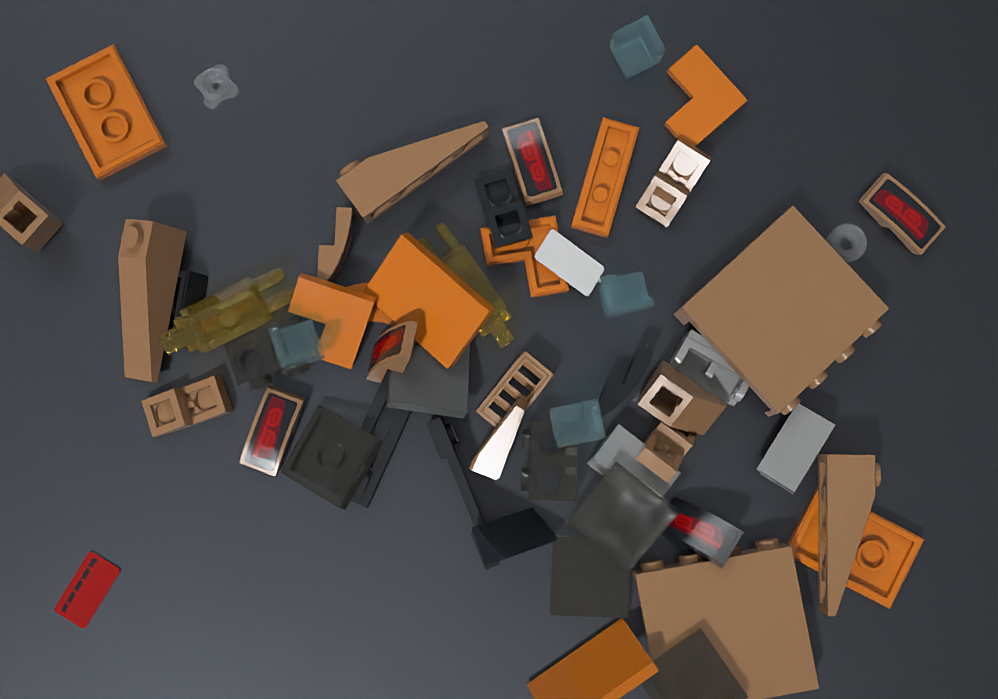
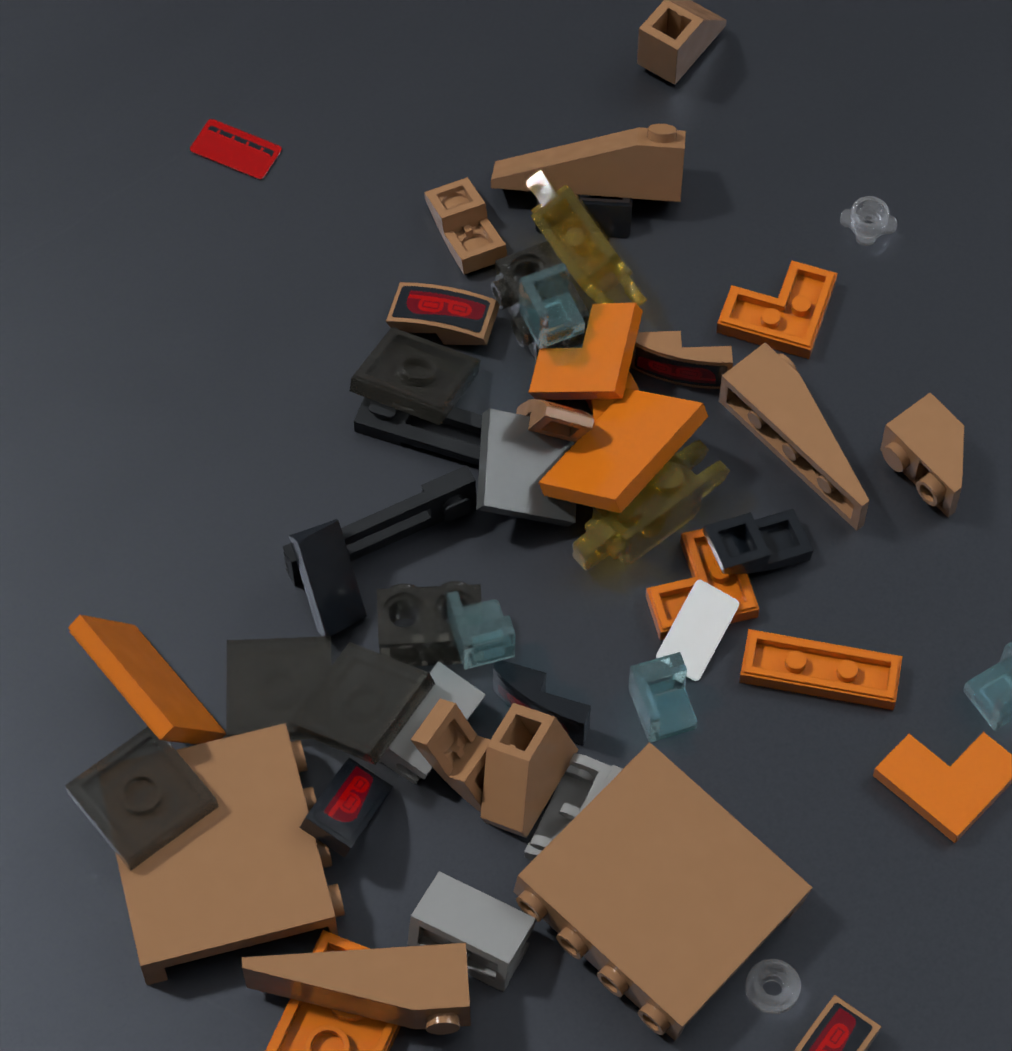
camera: 85 degrees right, 25 degrees down
orange tile [46,44,167,181] -> none
slope [469,396,528,480] -> none
medium nougat slope [476,351,554,427] -> none
slope [502,118,563,206] -> none
slope [635,137,712,227] -> none
none -> orange tile [716,260,838,359]
none -> medium nougat slope [880,393,964,517]

